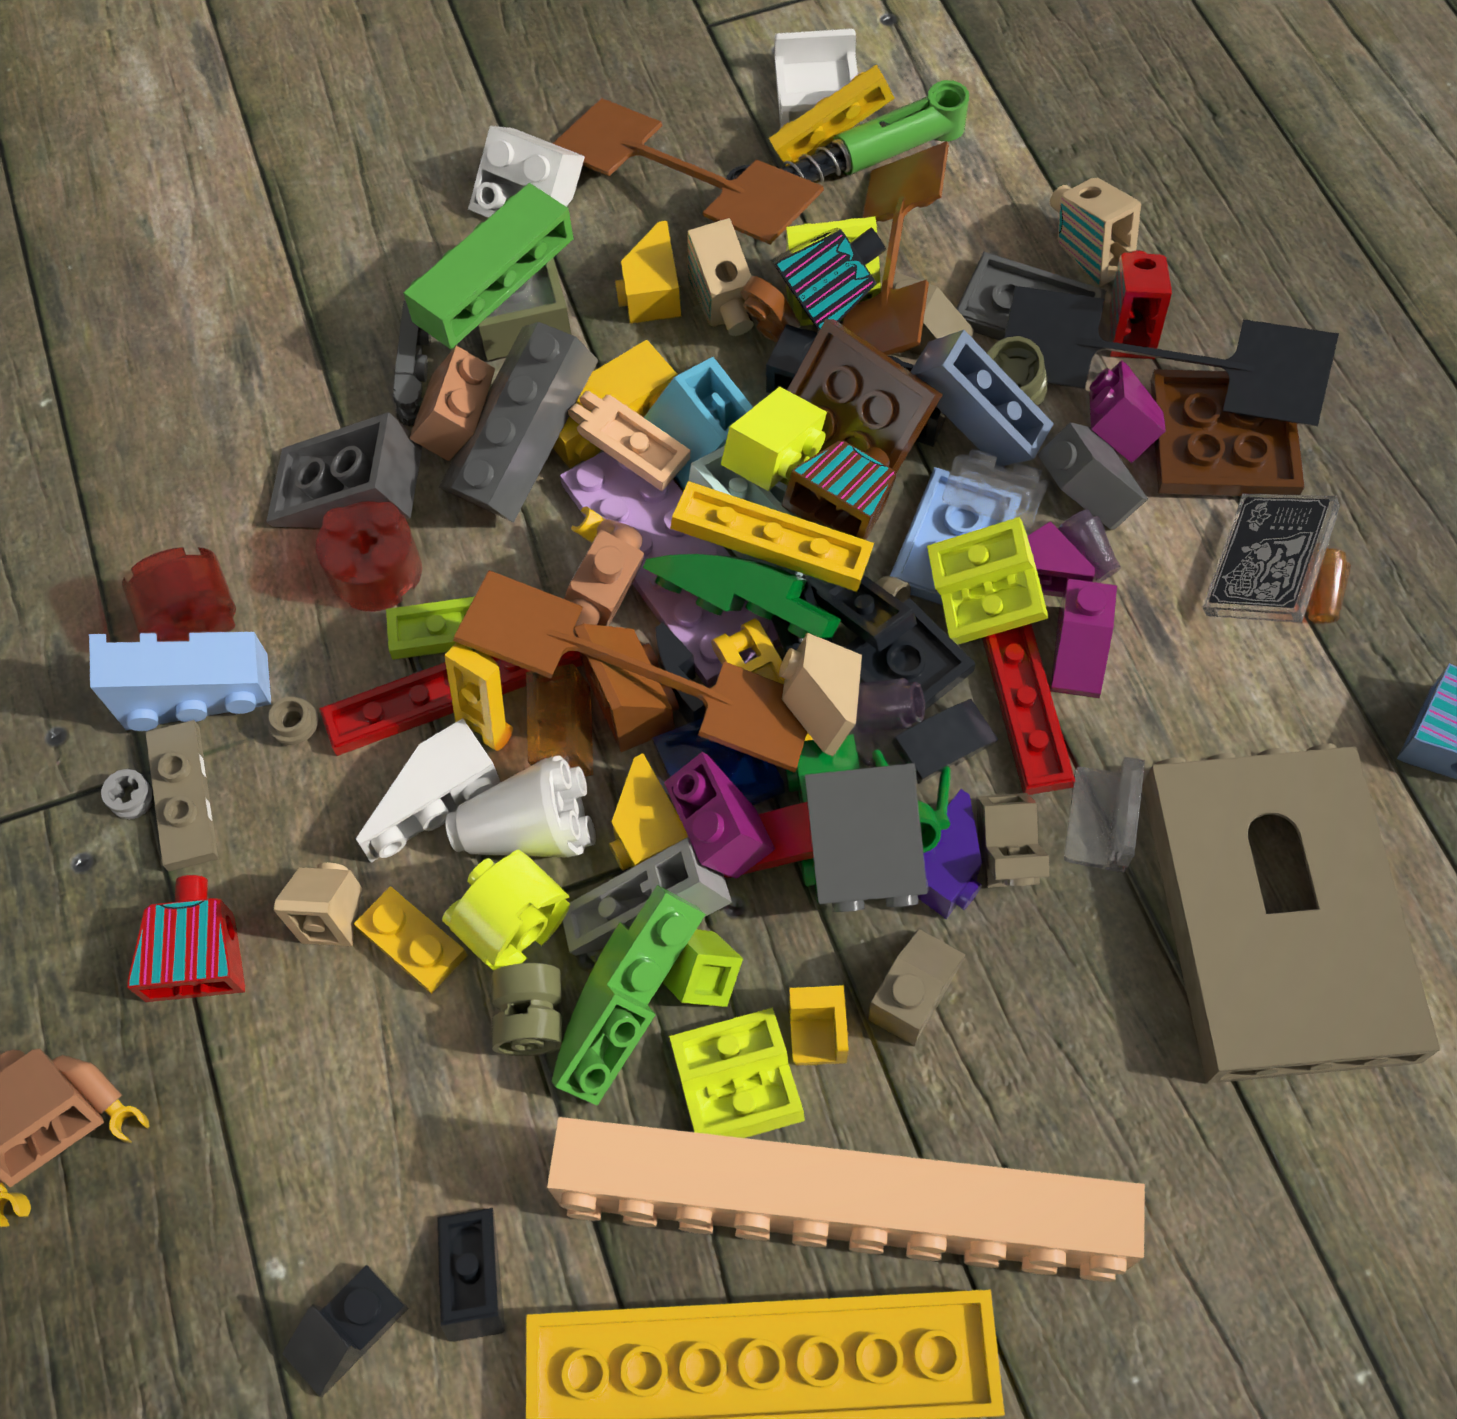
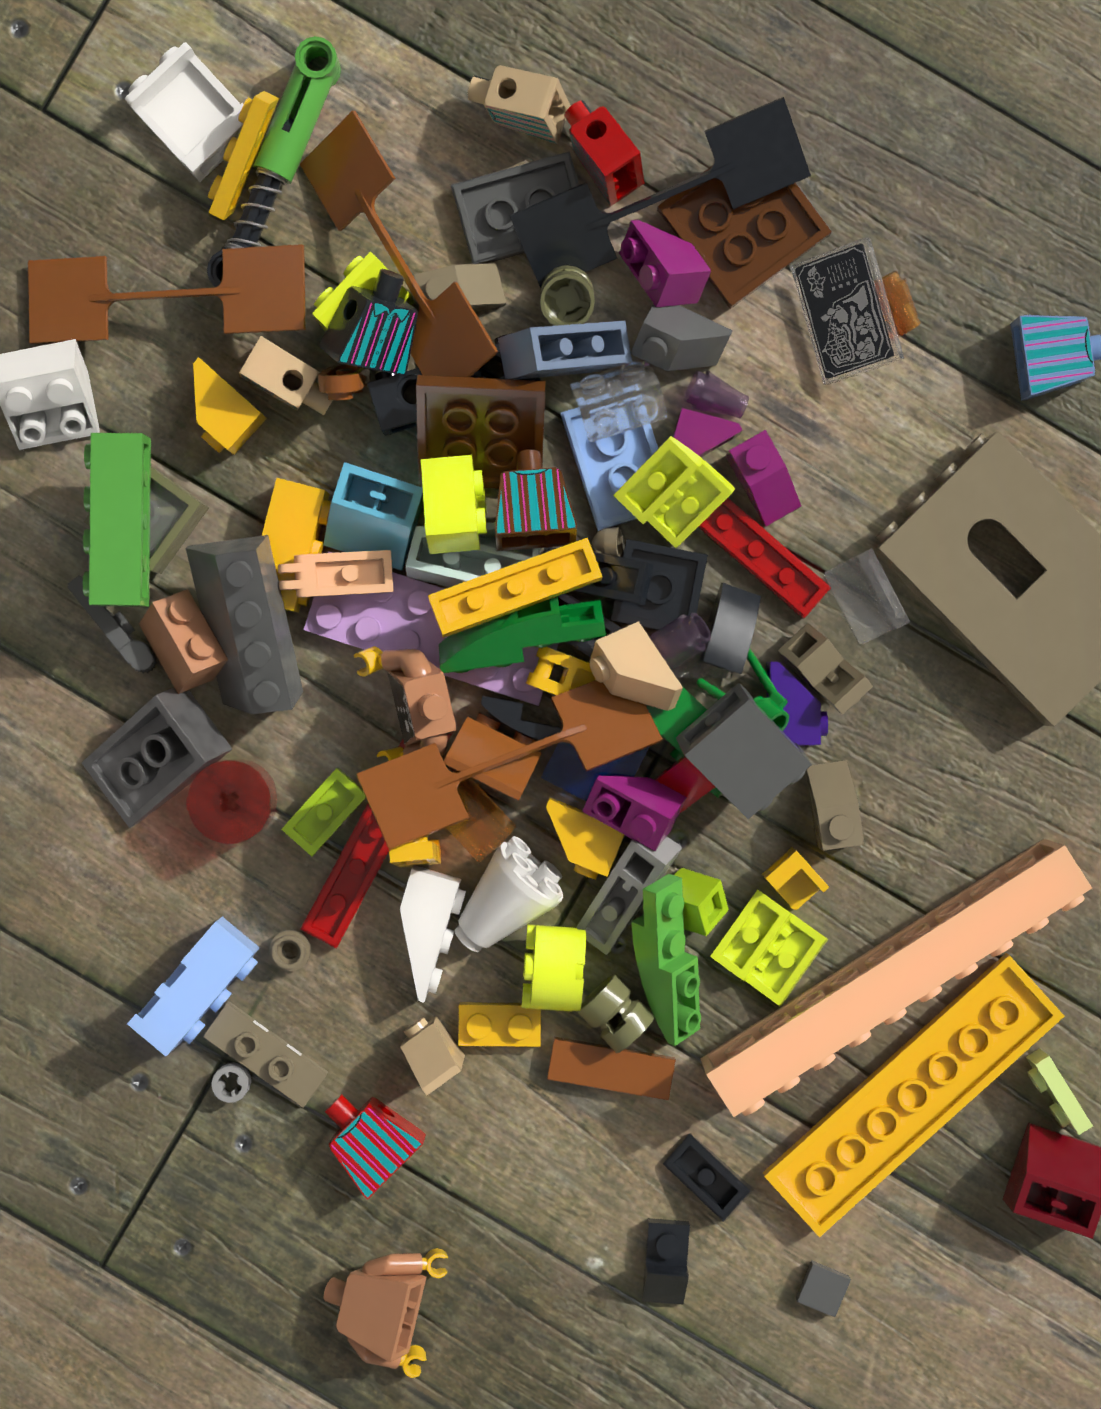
camera: 40 degrees left, 25 degrees up
clear red brick [122,547,236,642] -> none
none -> dark orange tile [547,1037,676,1100]

